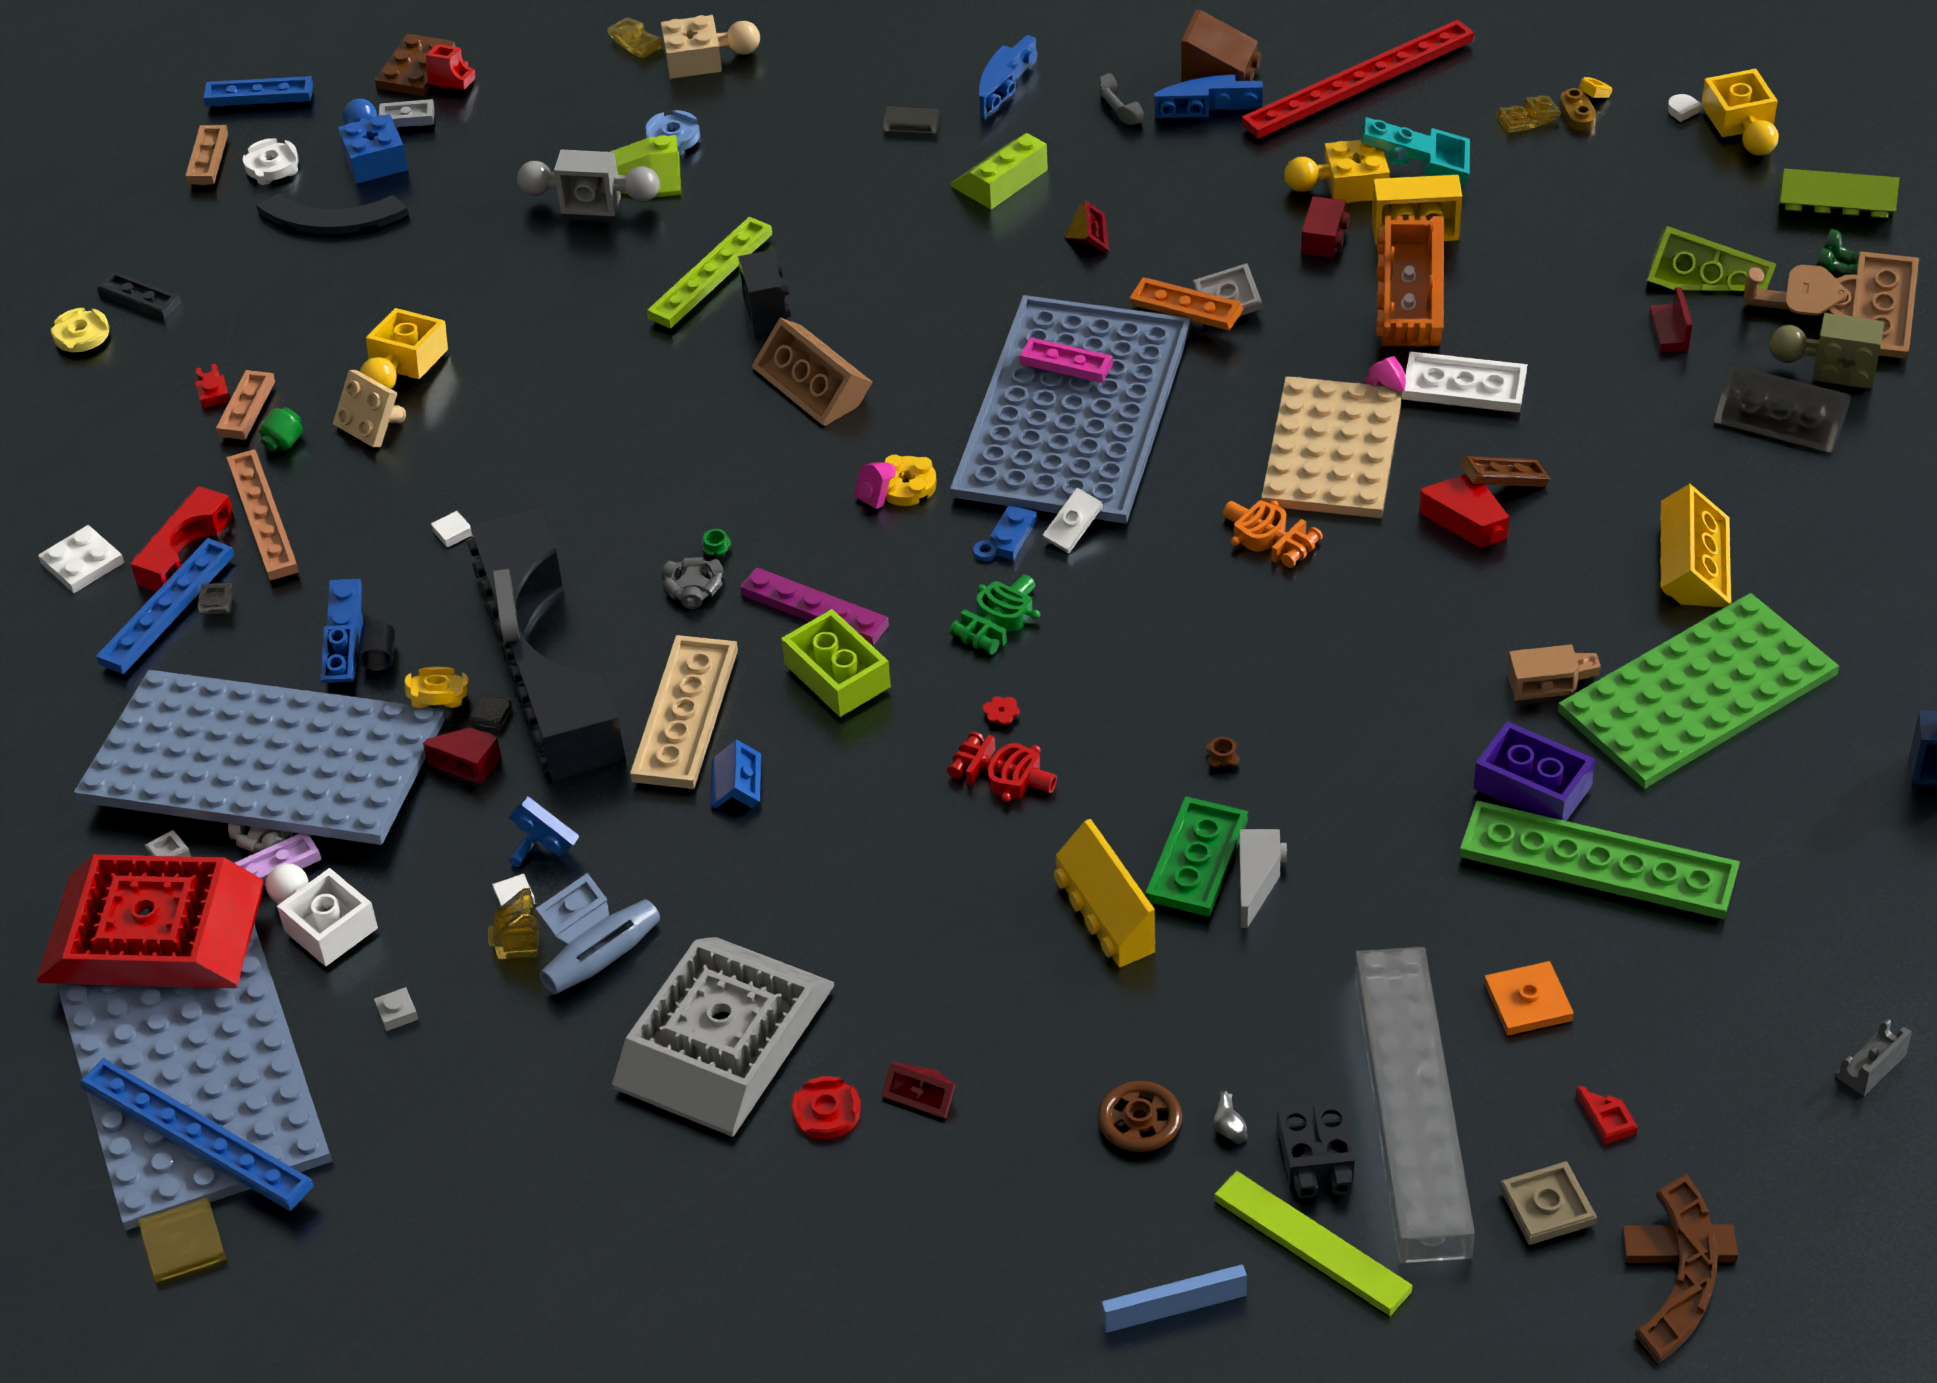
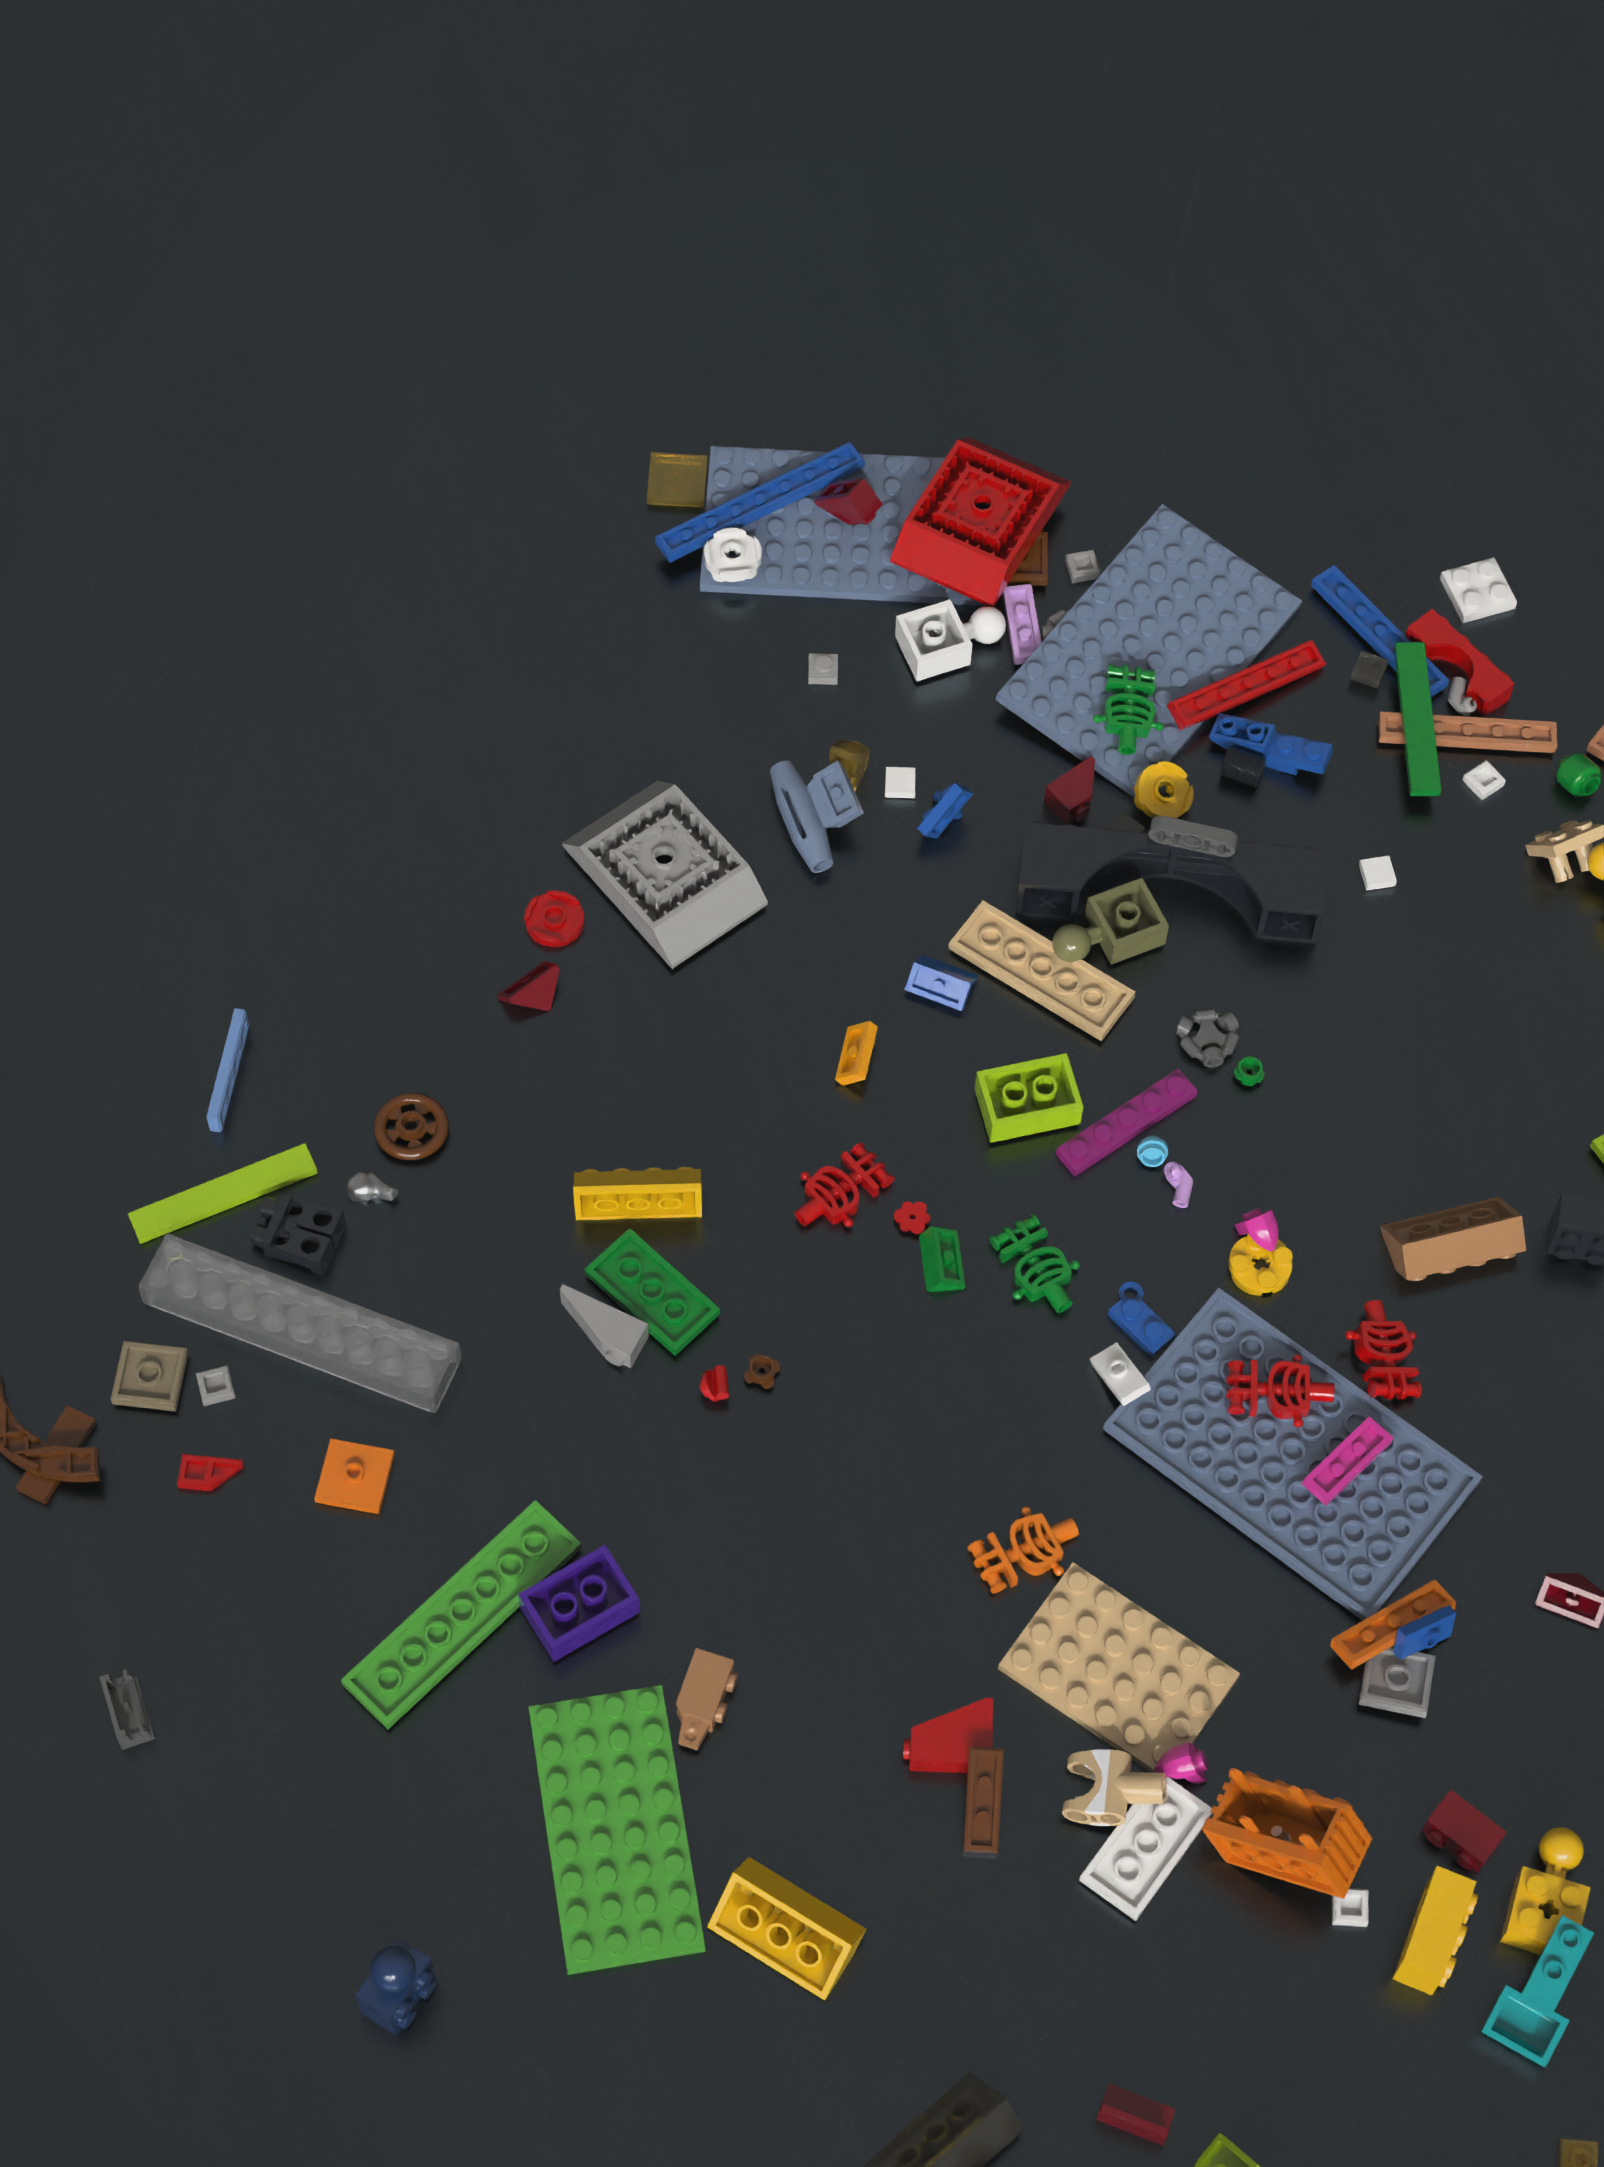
camera: 110 degrees right, 15 degrees up
none -> light grey tile [196,1365,235,1406]
none -> red plate [700,1365,729,1402]
none -> white plate [704,528,762,582]
none -> dark red slope [814,478,883,525]
none -> light orange plate [835,1021,878,1085]
none -> green slope [919,1226,966,1292]
none -> olive brick [1052,878,1169,965]
none -> tan connector [1062,1750,1167,1826]
none -> green torso [1093,664,1164,755]
none -> medium azure plate [1137,1136,1168,1167]
none -> lavender arm [1164,1161,1193,1208]
none -> red tile [1167,639,1326,731]
none -> red torso [1226,1354,1335,1428]
none -> red torso [1345,1300,1422,1399]
none -> blue plate [1393,1605,1457,1660]
none -> green tile [1394,642,1441,796]
none -> light grey arm [1448,677,1477,716]
none -> white tile [1463,760,1506,800]

